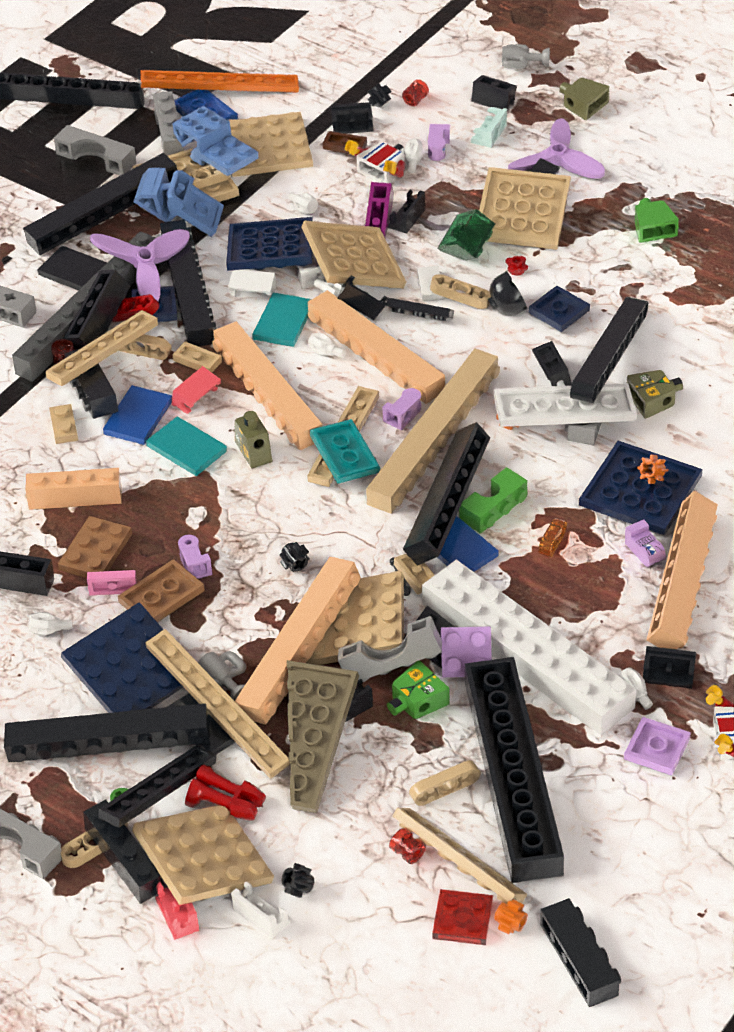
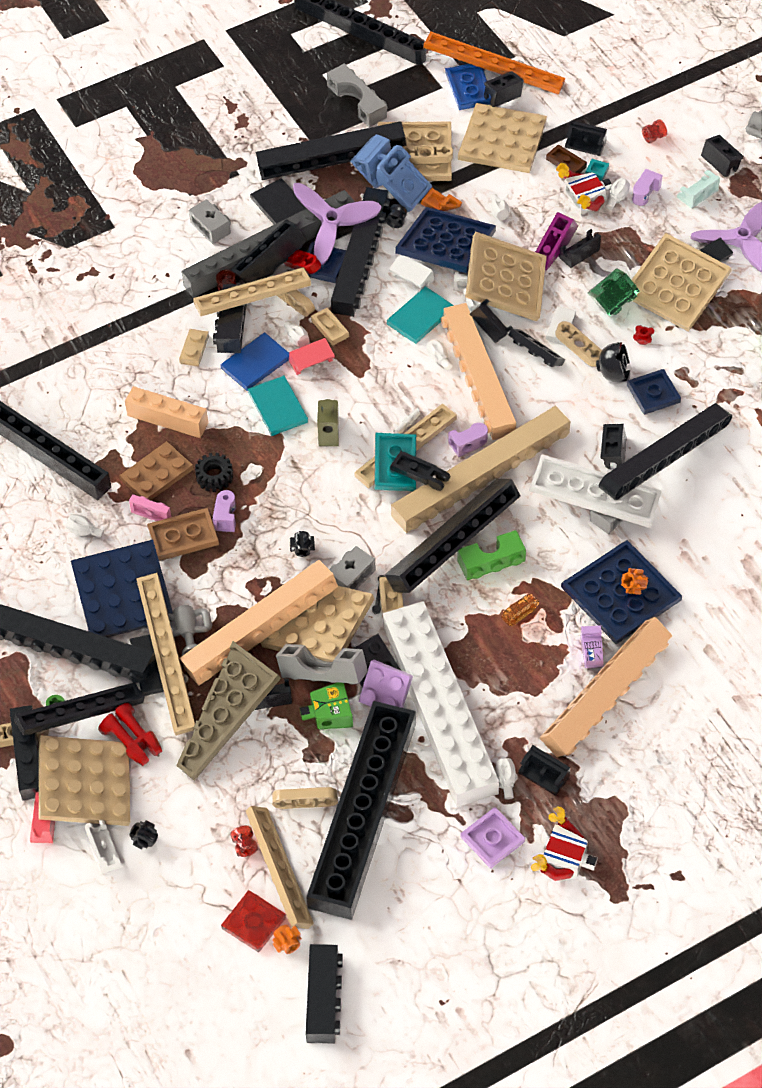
camera: 25 degrees right, 10 degrees up
light grey arch [152,91,184,156] -> none
medium blue piece [173,106,259,176] -> none
light nougat brick [212,321,323,450] -> none
black gear [367,83,392,108] -> none
blue tile [437,516,499,572] -> none
olive torso [626,370,683,419] -> none
none -> black tyre [195,453,233,492]
none -> white piece [284,321,309,347]
none -> light grey brick [329,546,376,590]
none -> black wheel [386,204,407,228]
none -> black hinge [390,451,451,491]
none -> white piece [393,408,421,434]
none -> orange slope [421,188,462,211]
none -> black hinge [484,71,524,108]
none -> teal plate [585,159,609,181]

